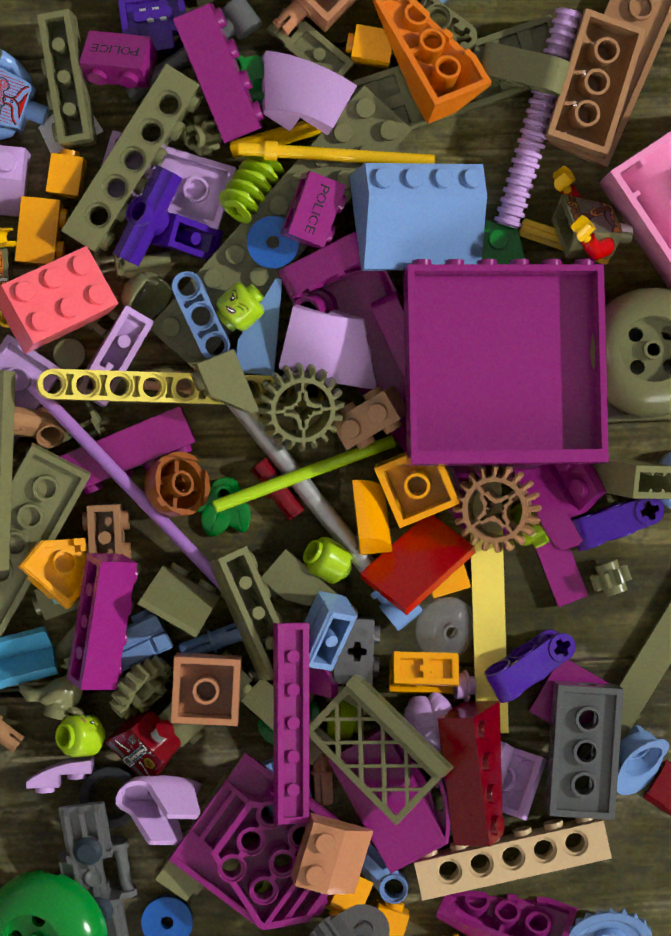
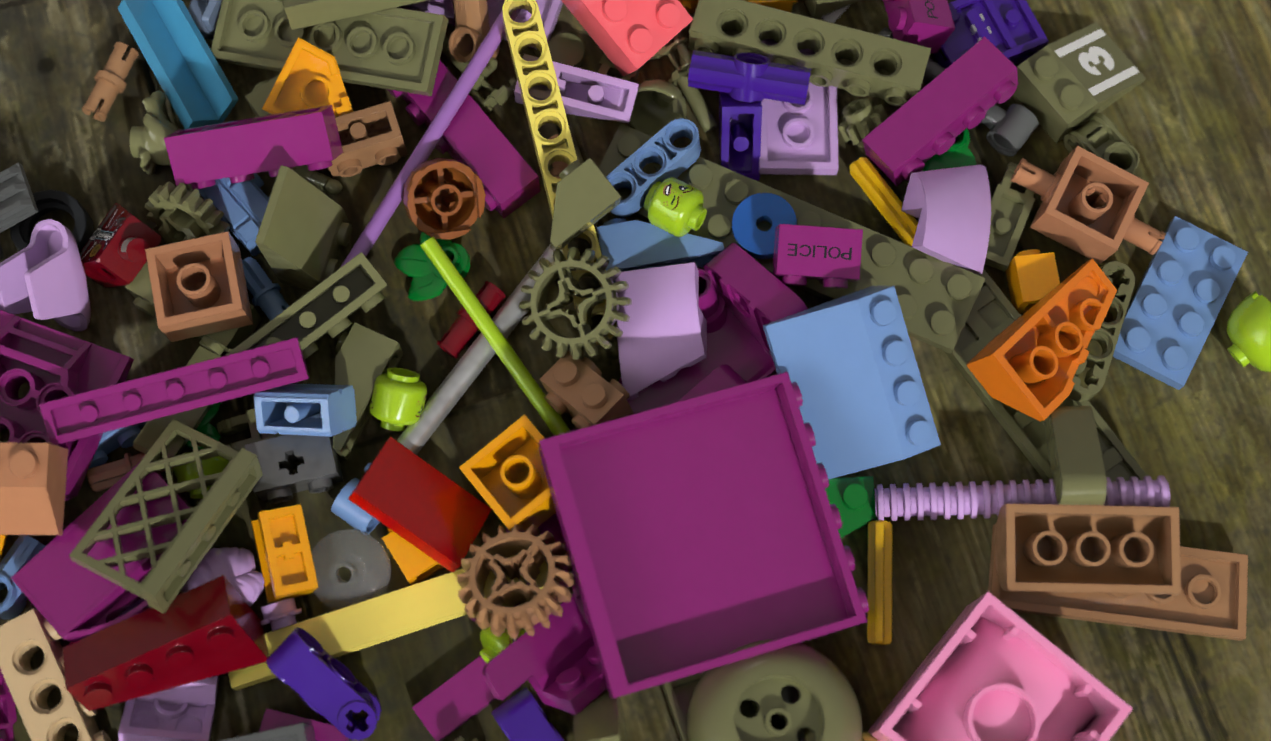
camera: 75 degrees right, 15 degrees down
lavender slope [26,756,95,793] -> none
lime head [55,715,105,757] -> none
lime piece [219,156,284,224] -> none
yellow bar [238,140,435,164] -> none
magenta tile [309,667,338,698] -> none
light orange brick [352,480,392,555] -> none
torso [551,166,633,261] -> none

